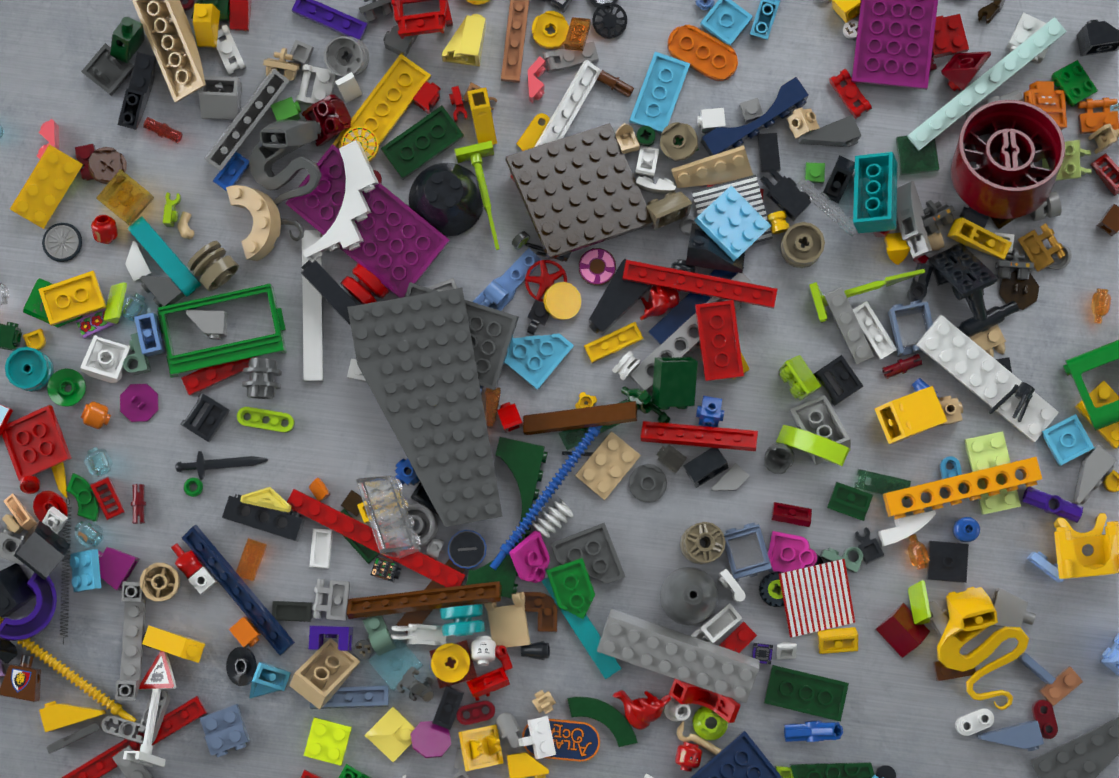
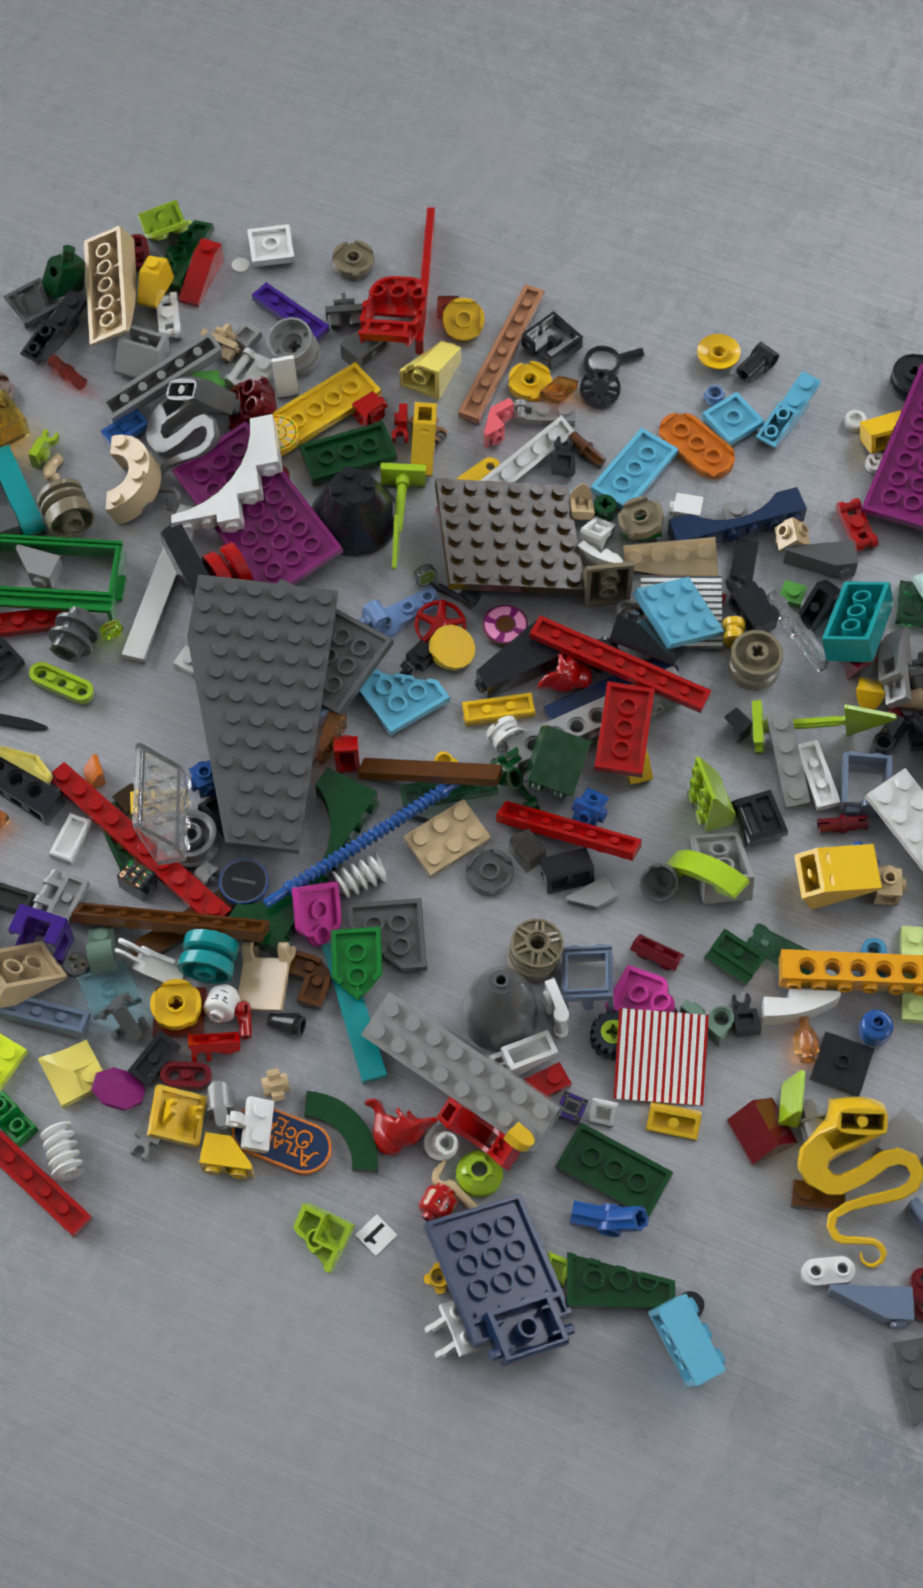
camera: 15 degrees right, 20 degrees down
none -> clear neon green tile [99,619,124,640]
none -> yellow tile [503,1122,535,1152]
none -> black plate [551,436,575,477]
none -> black slope [724,707,753,743]

